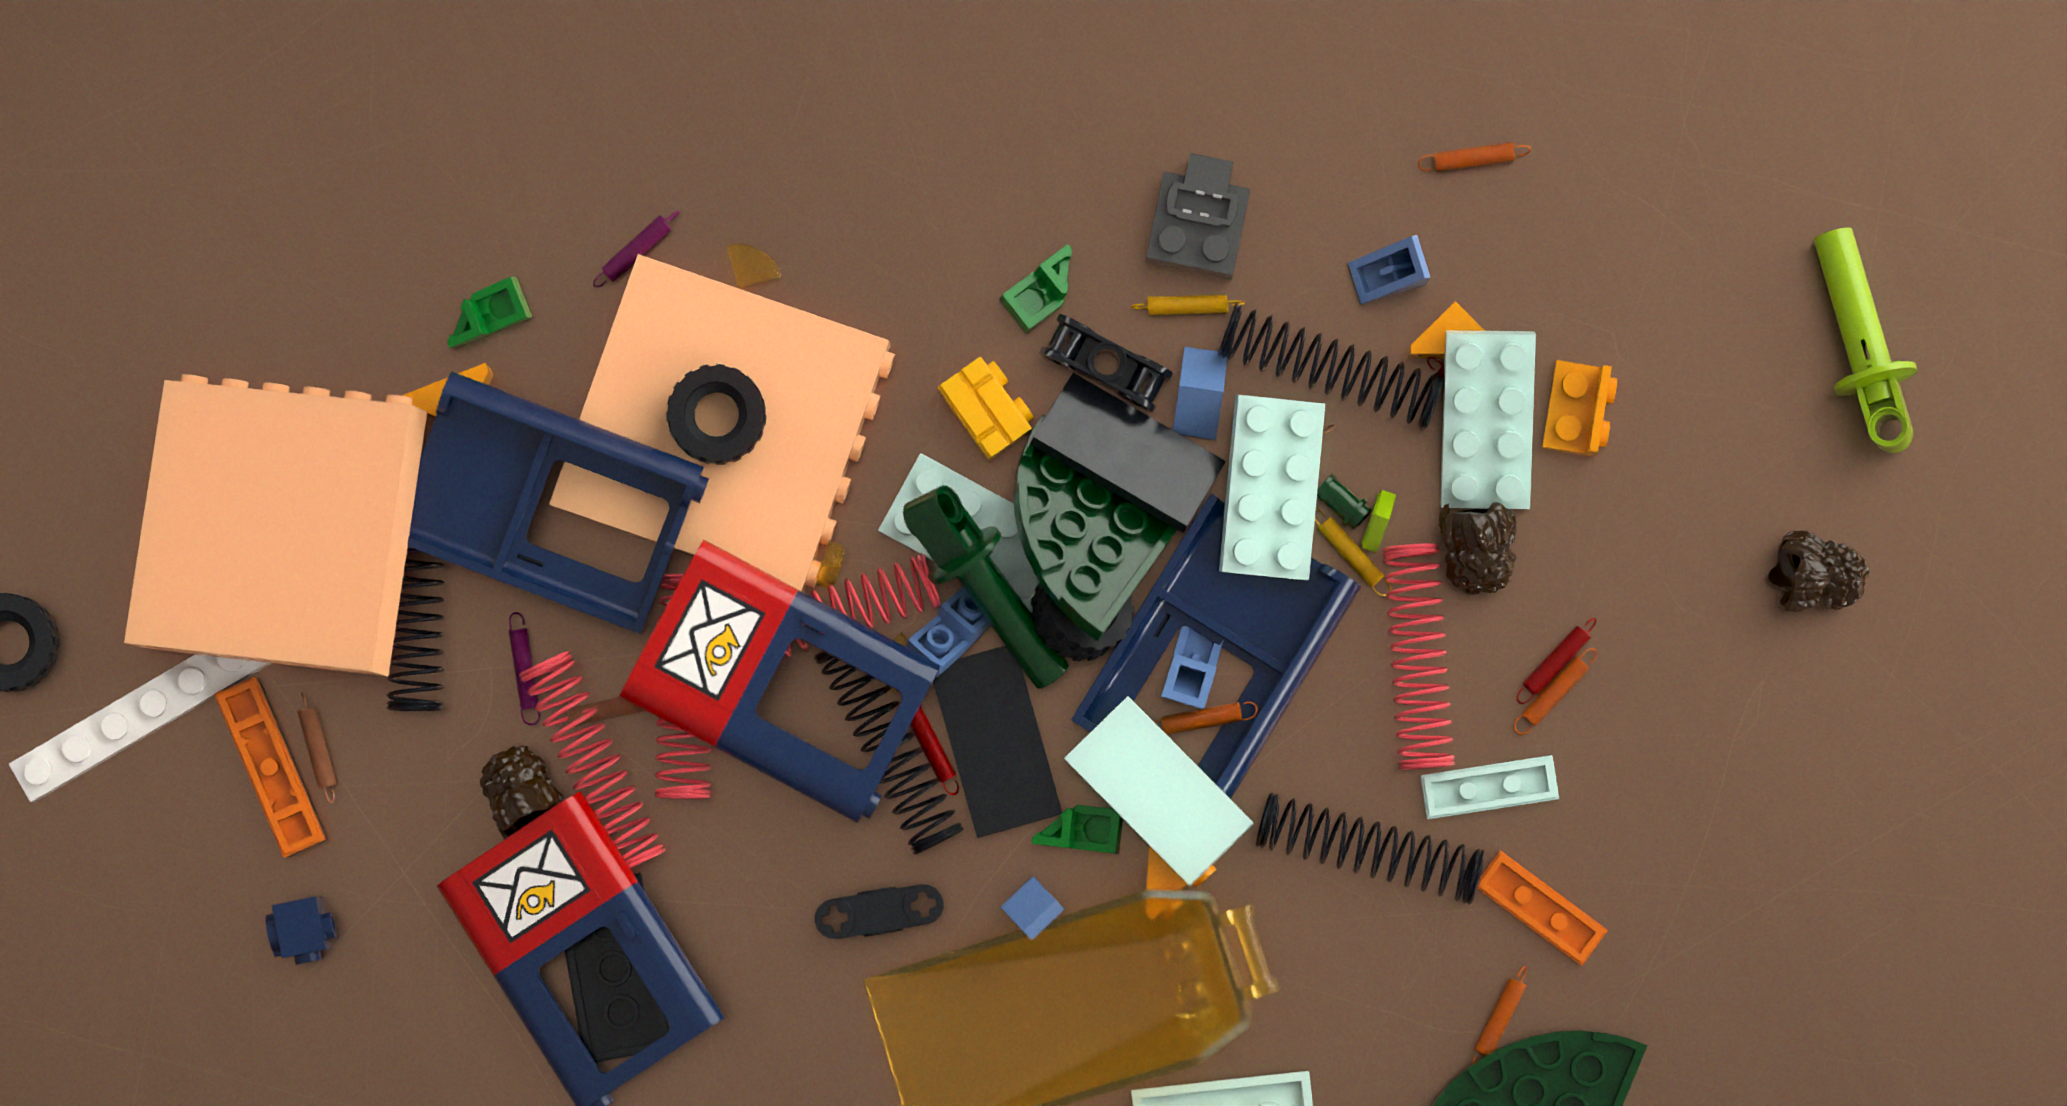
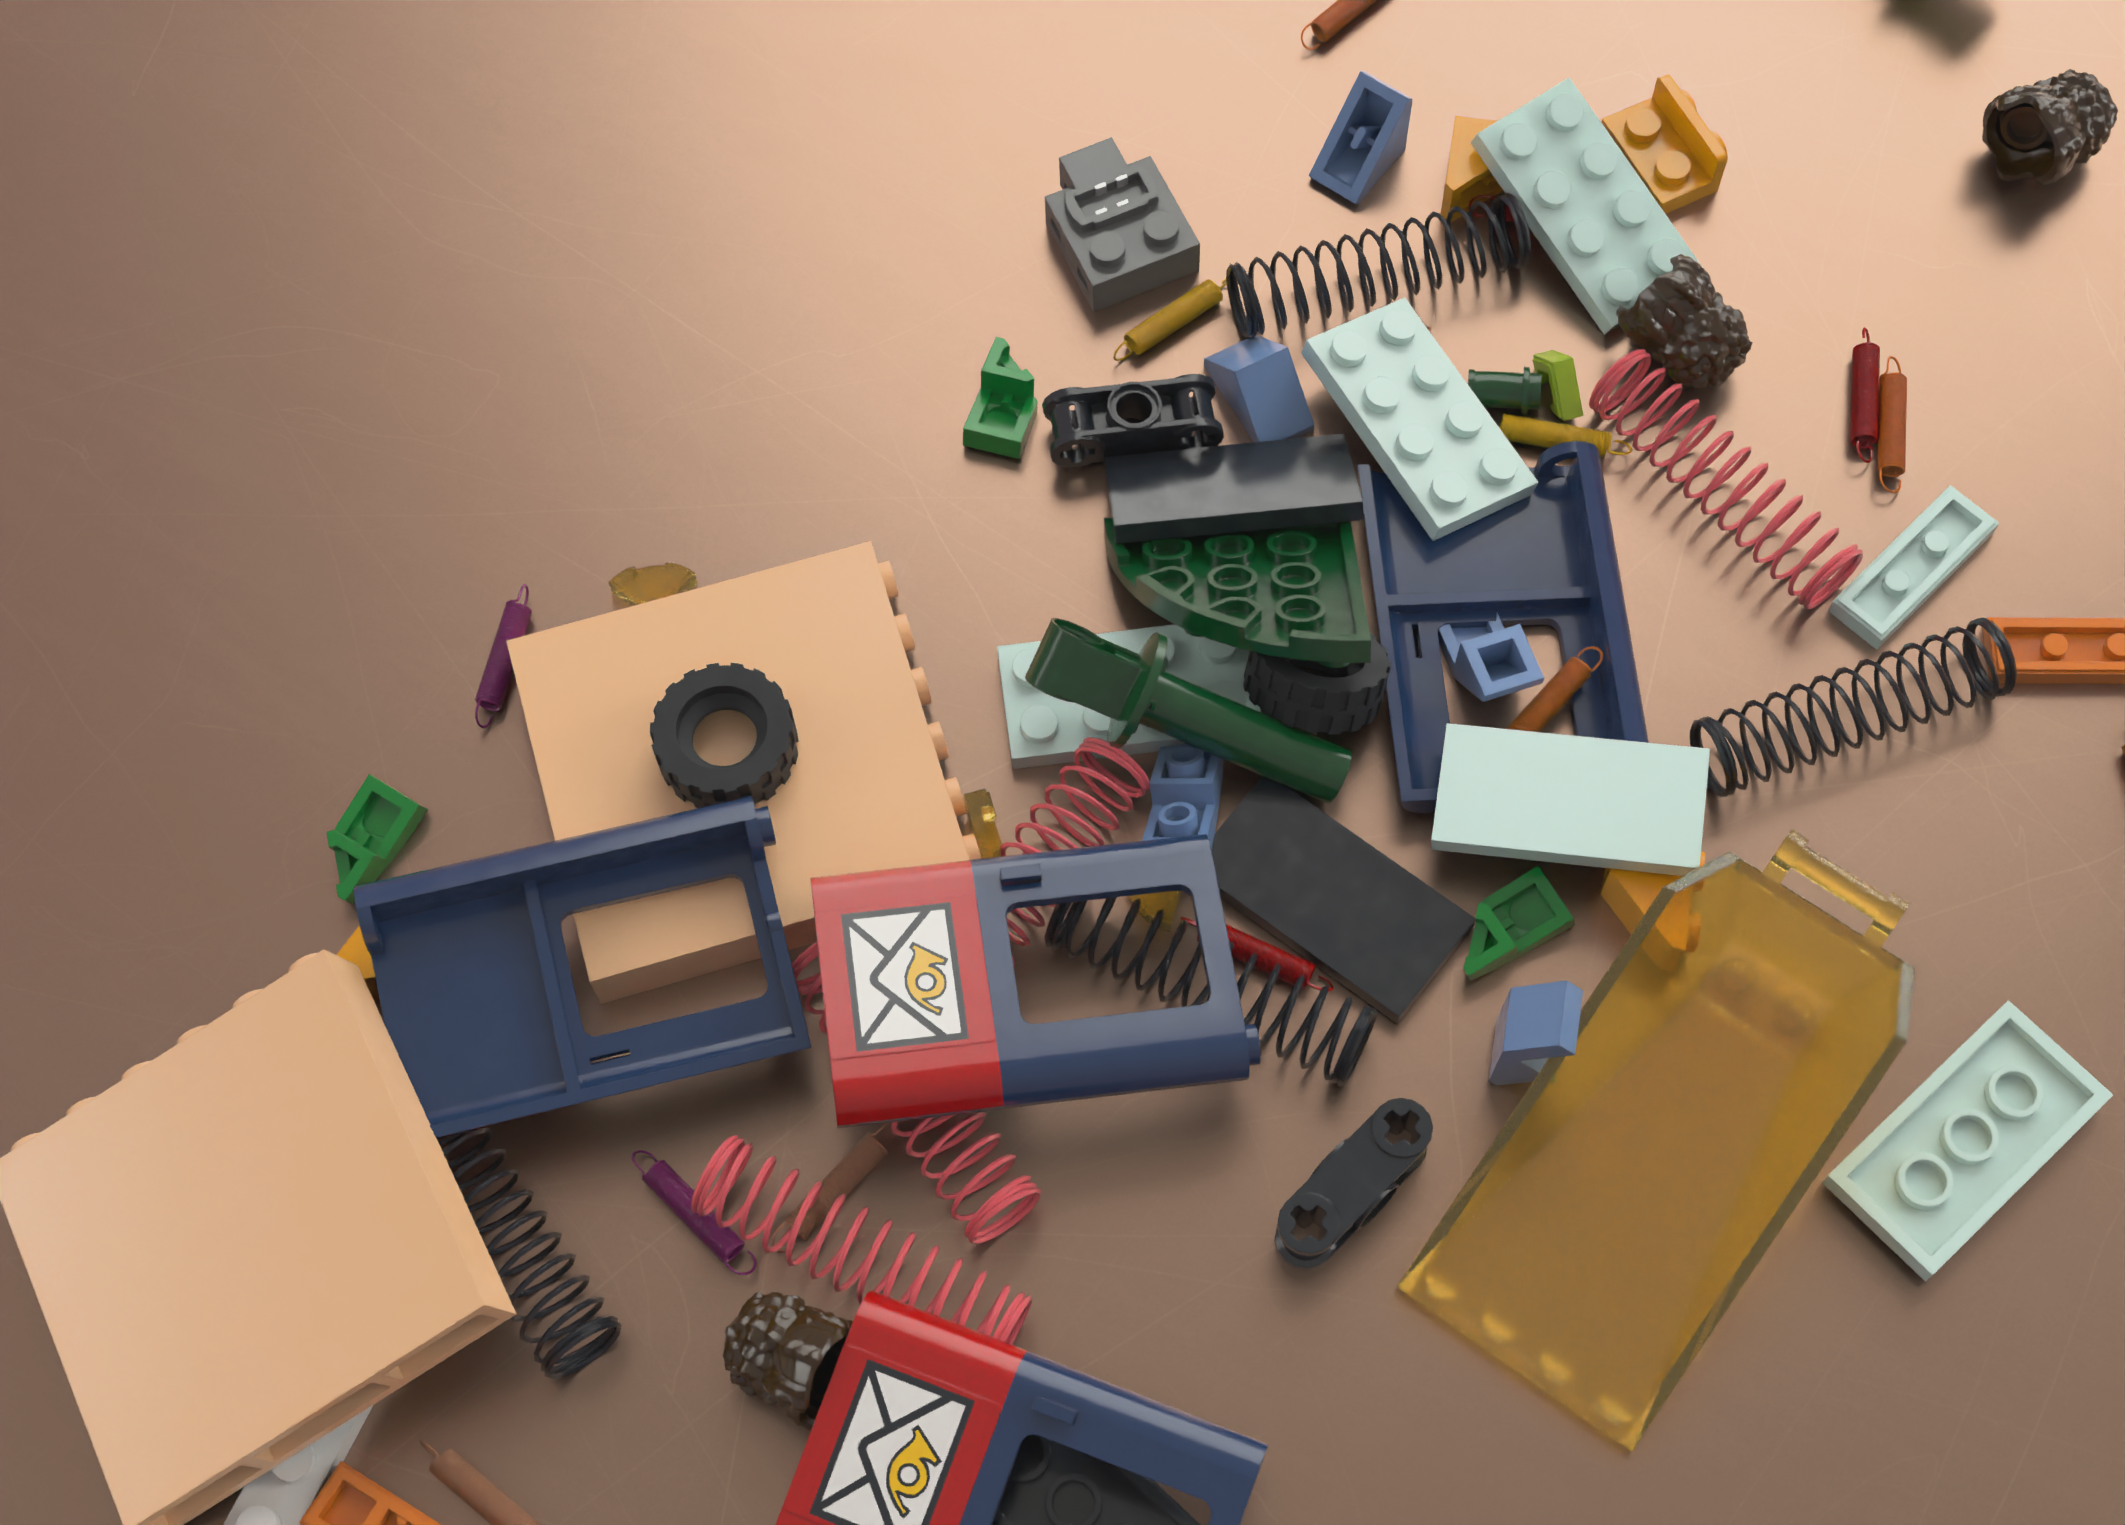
camera: 35 degrees left, 20 degrees down
yellow brick [937,357,1034,462] -> none

